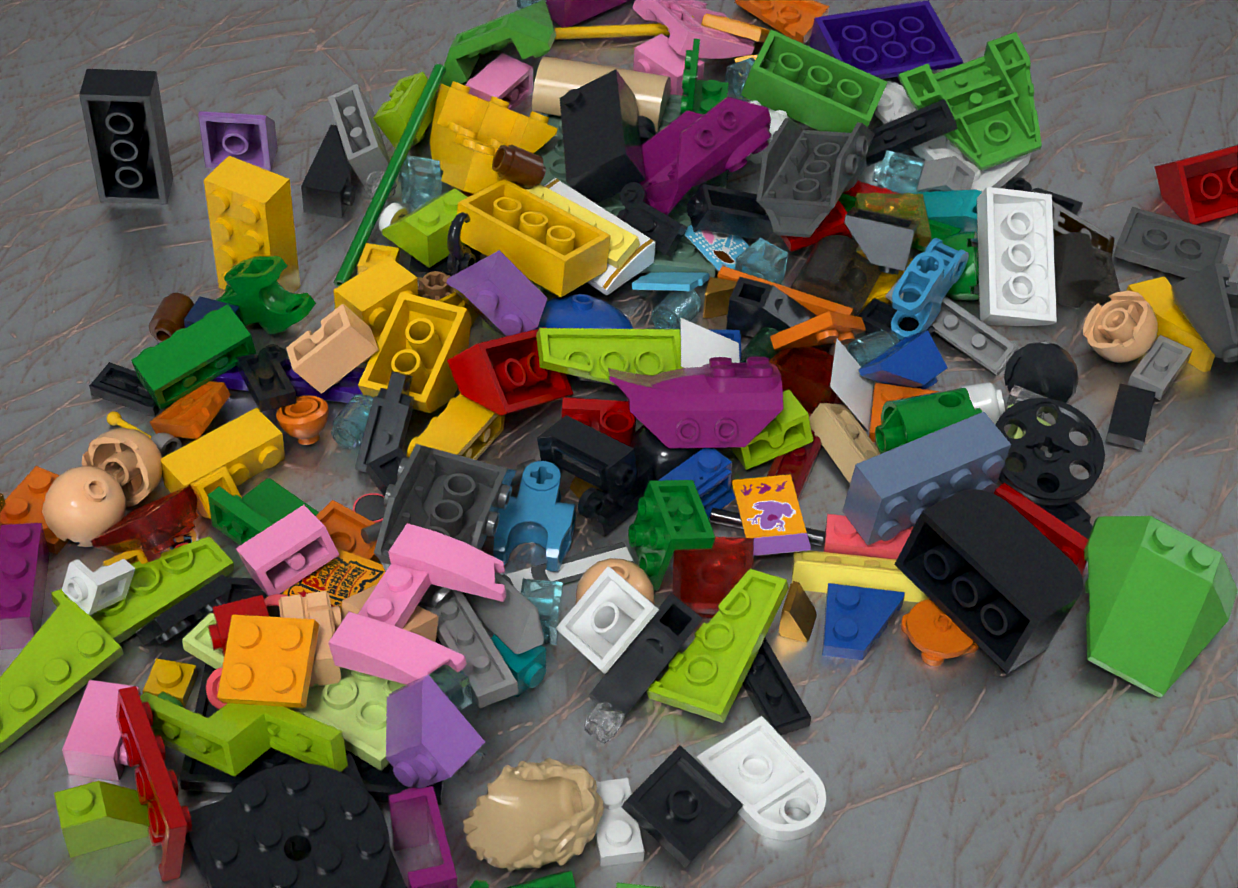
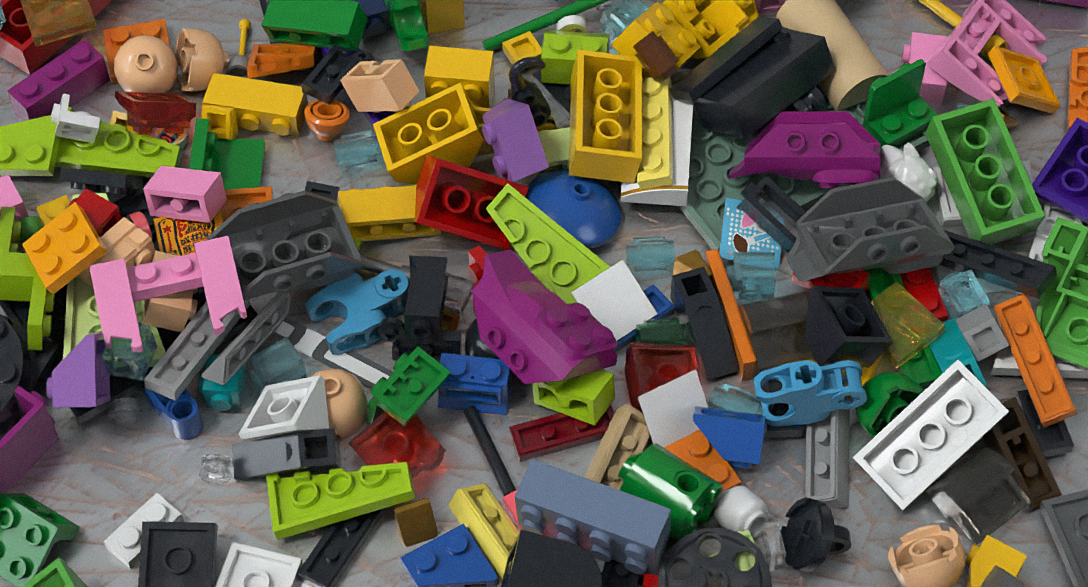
camera: 55 degrees right, 10 degrees up
black hinge [355,371,414,473] -> none
tan hair [463,758,604,871] -> none
black hinge [617,182,688,257] -> none
medium azure piece [632,272,709,291] -> none
sticker [731,474,812,556] -> none
orange wing [770,311,866,350] -> none
none -> blue piece [143,388,203,440]
none -> black tile [669,16,783,102]
none -> orange tile [993,294,1077,427]

